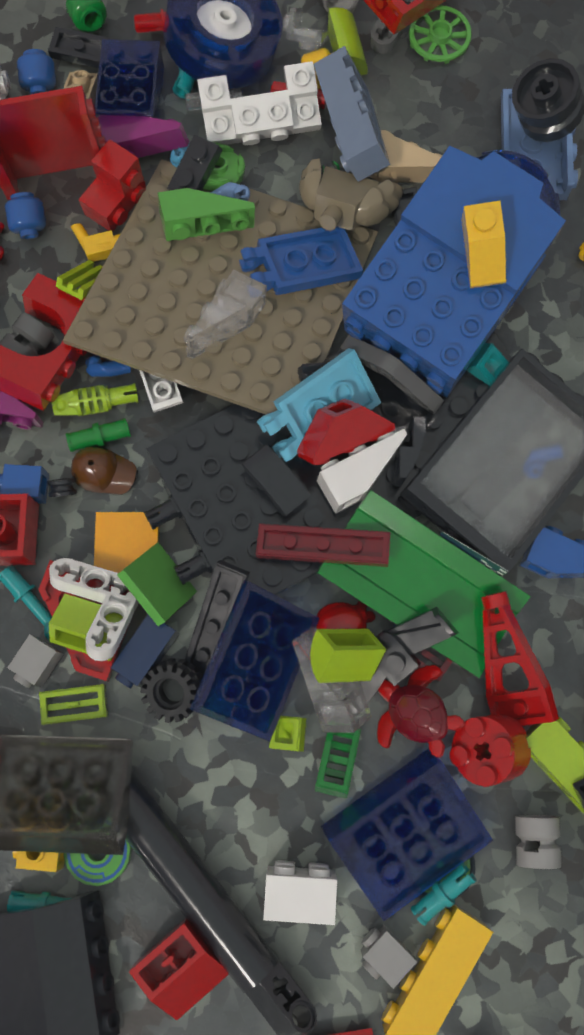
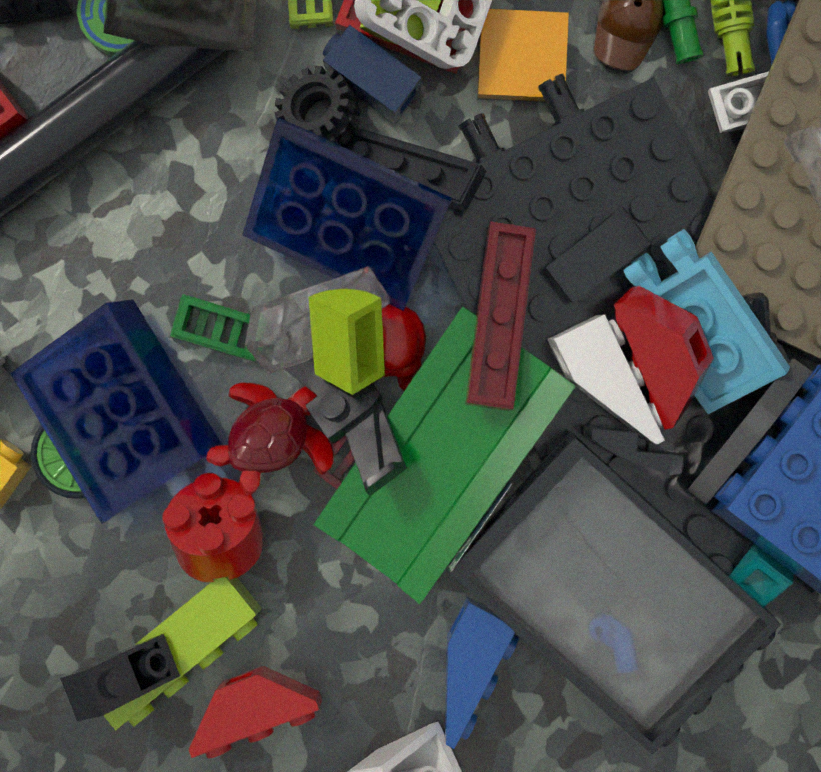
camera: 90 degrees right, 10 degrees up
bright green tile [117,542,198,627] -> none
white piece [263,860,337,925] -> none
lime tile [269,715,306,752] -> none
teal pin [411,863,477,926] -> none
red plate [481,591,559,726] -> none
light grey wheel [515,815,562,869] -> none

